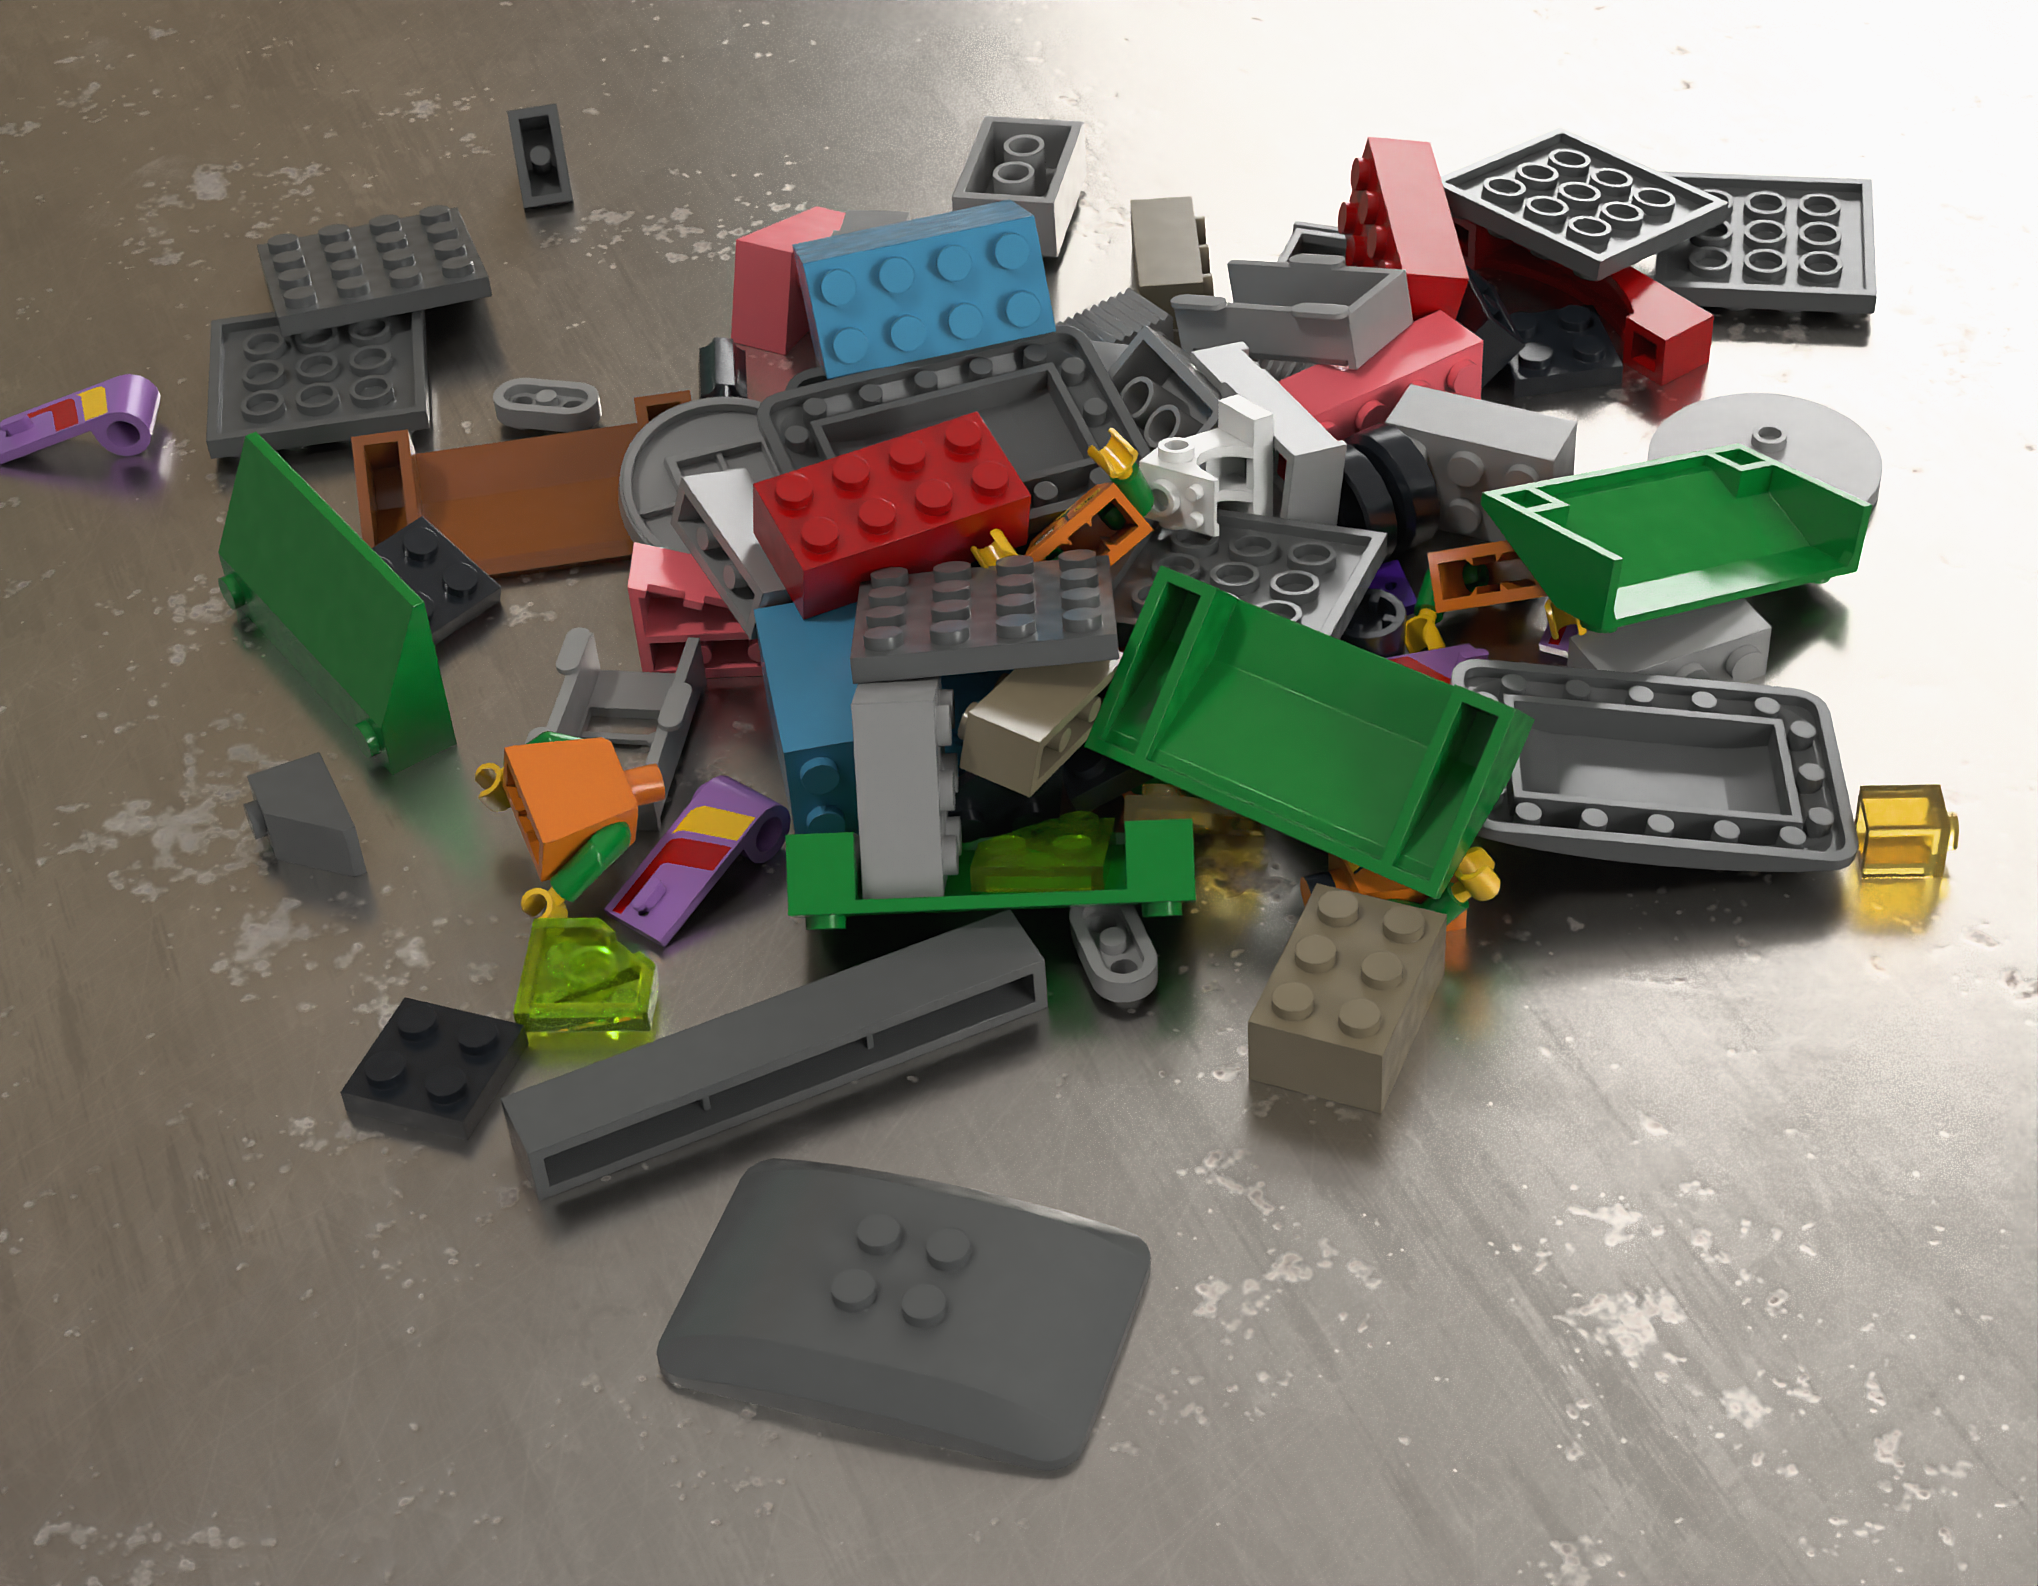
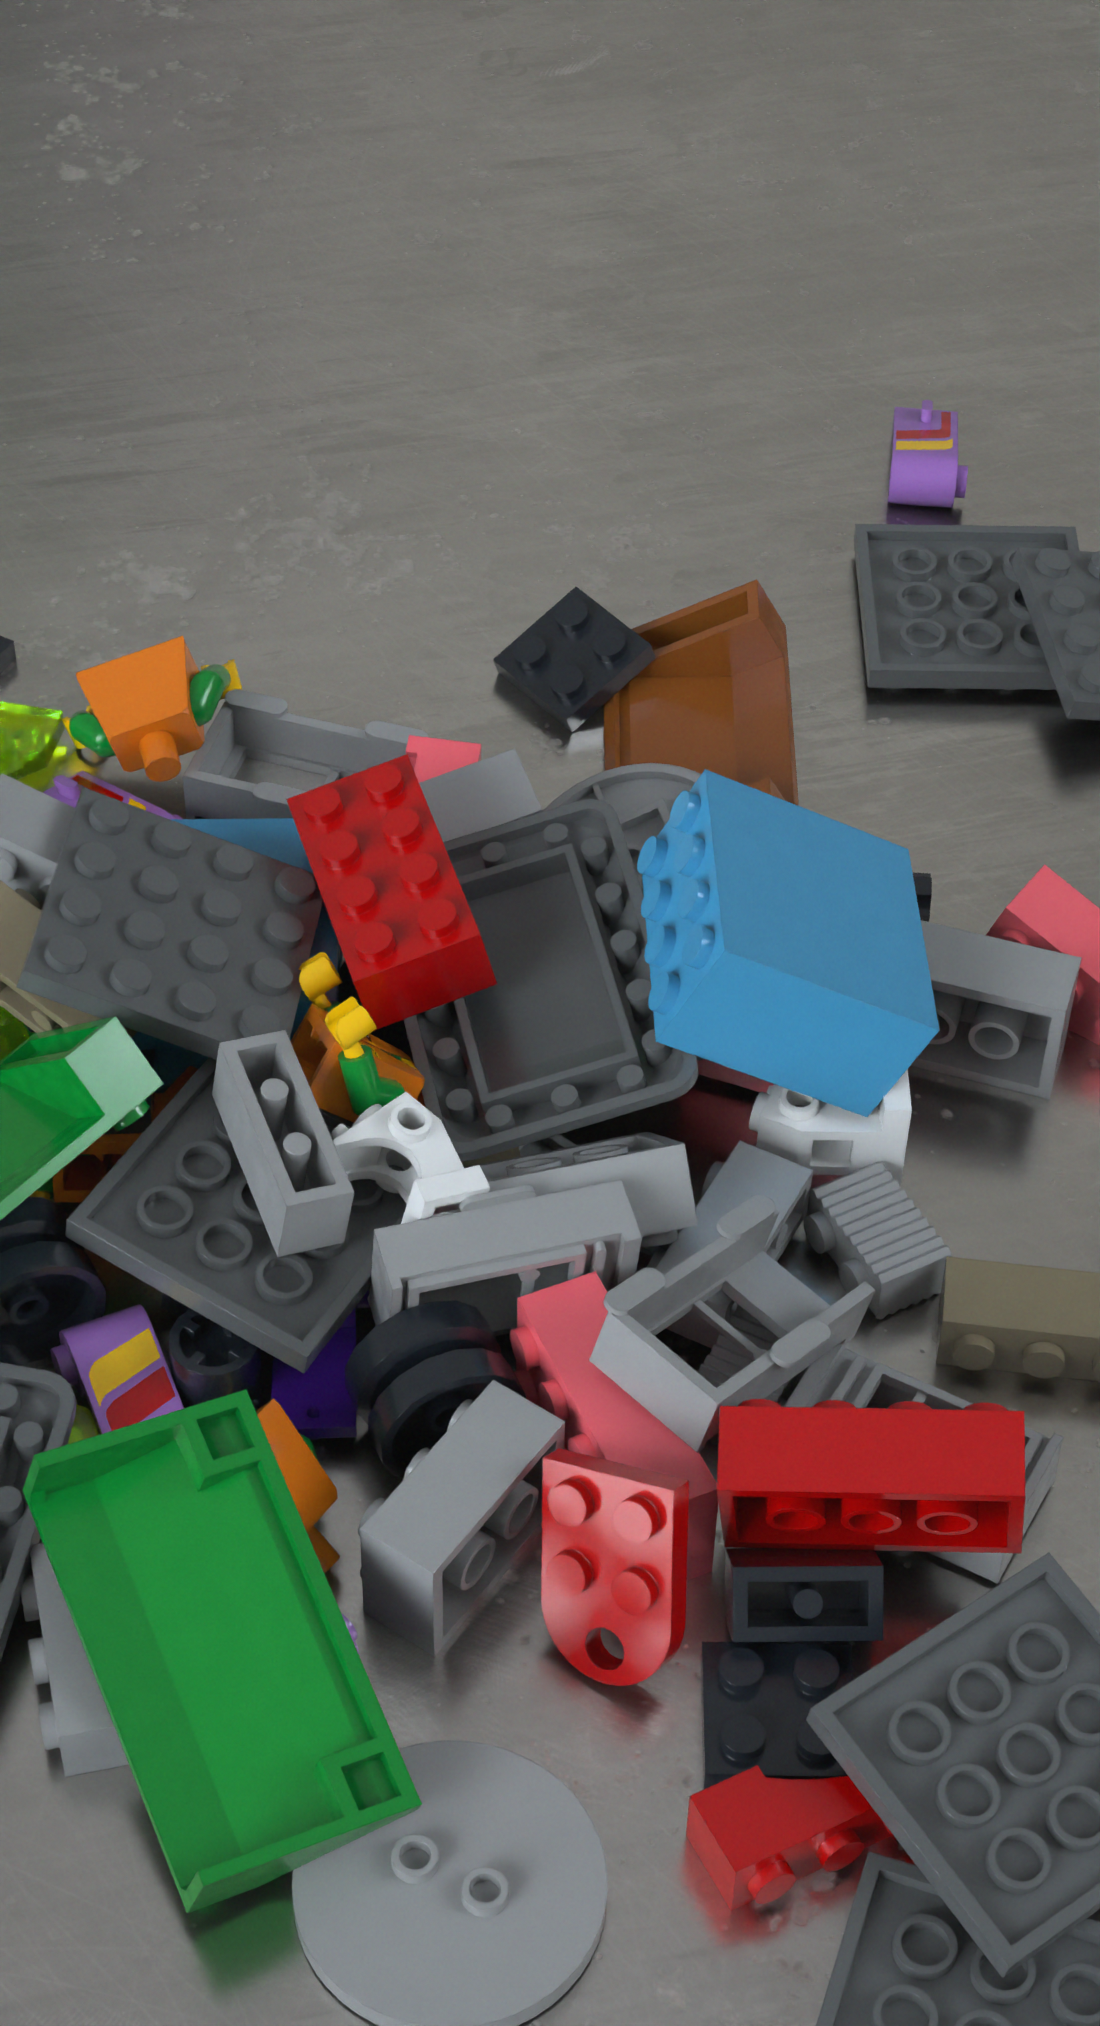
camera: 95 degrees right, 5 degrees up
green slope [218,432,457,775] -> none
dark grey slope [243,752,367,877] -> none
light grey plate [493,378,602,433] -> none
none -> light grey brick [212,1030,354,1257]
none -> red plate [541,1448,689,1686]

